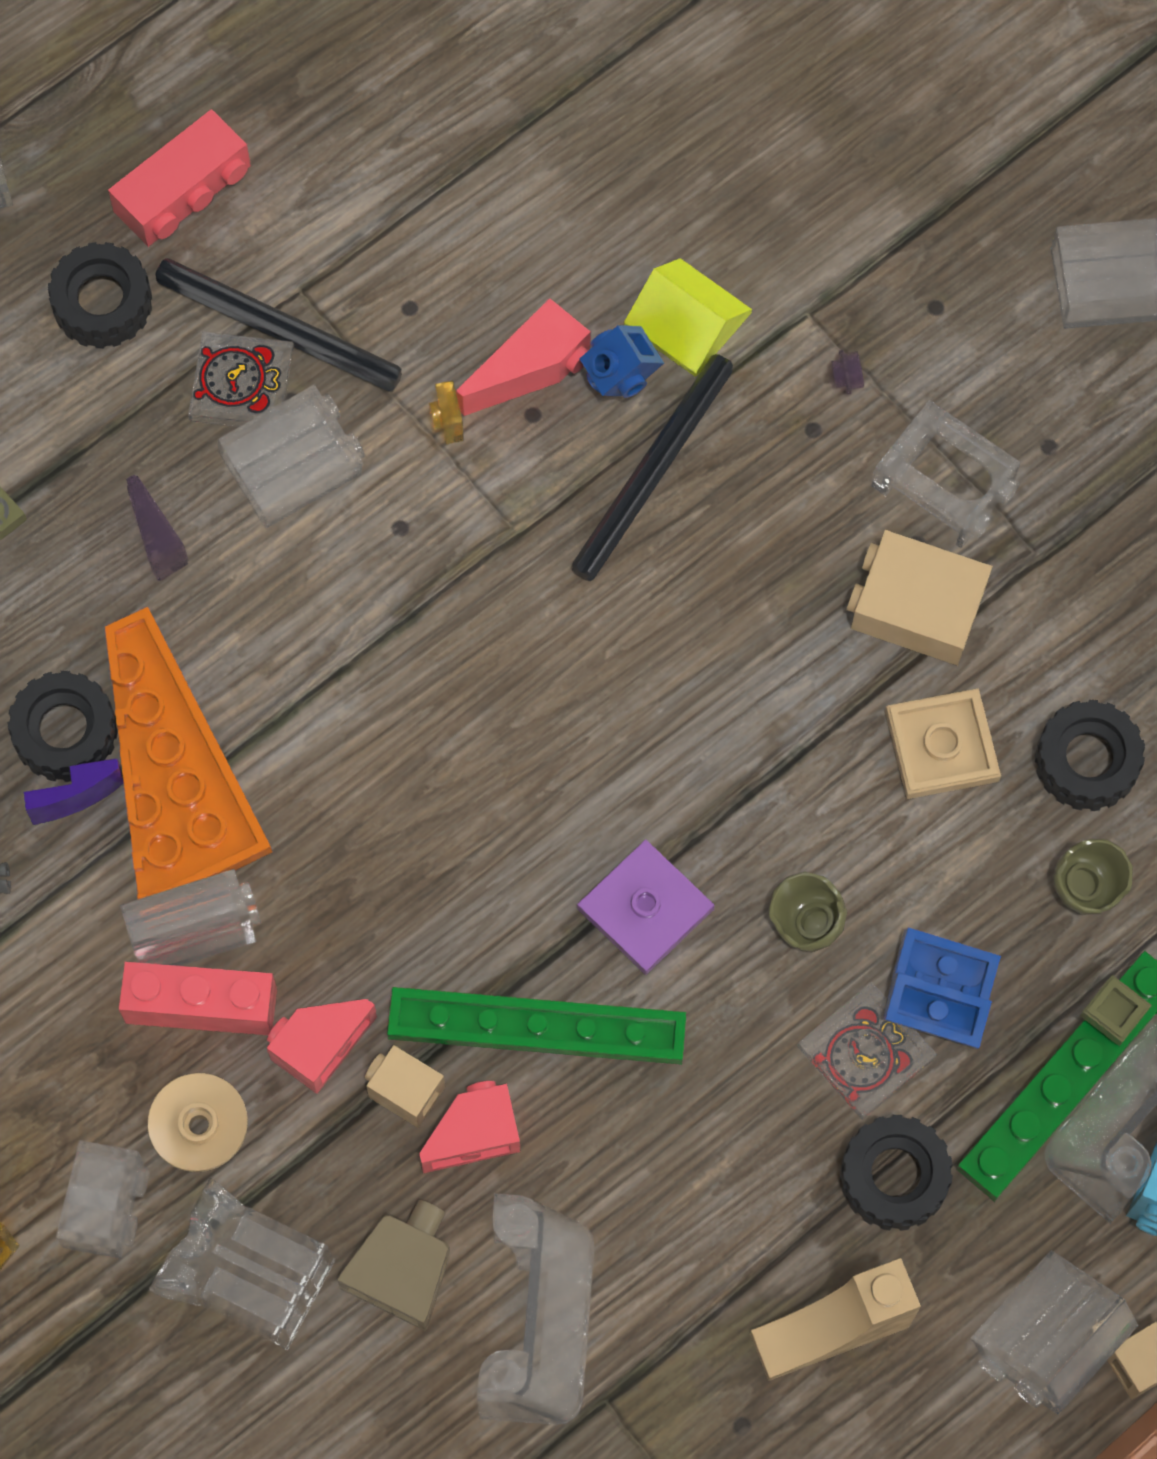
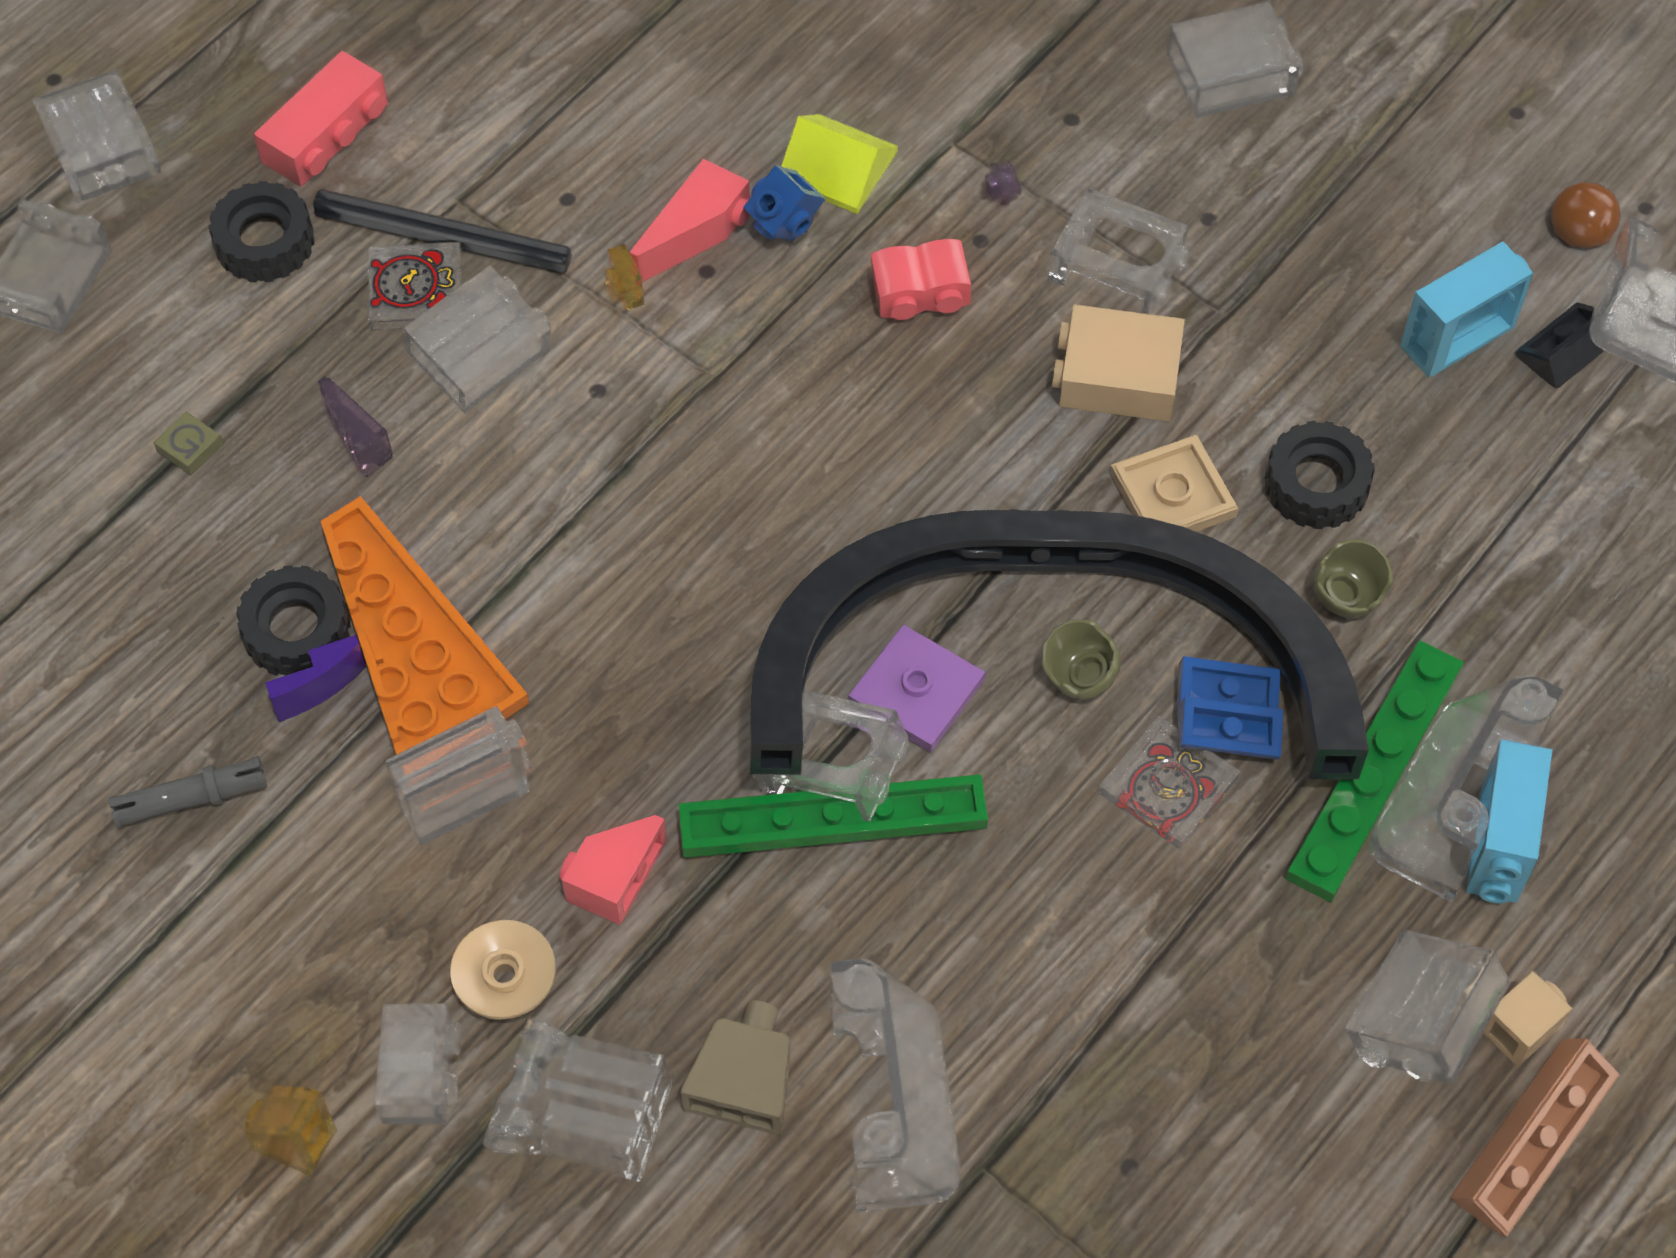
camera: 10 degrees left, 10 degrees down
coral brick [119,962,277,1035] -> none
tan brick [365,1045,445,1128] -> none
coral slope [419,1081,520,1174] -> none
black axle [572,354,733,581] -> none
tan arch [750,1258,921,1381] -> none
black tyre [840,1115,953,1231] -> none
olive tile [1080,975,1152,1046] -> none
none -> clear panel [748,690,908,821]
none -> black arch [749,509,1369,780]
none -> coral brick [871,239,971,320]

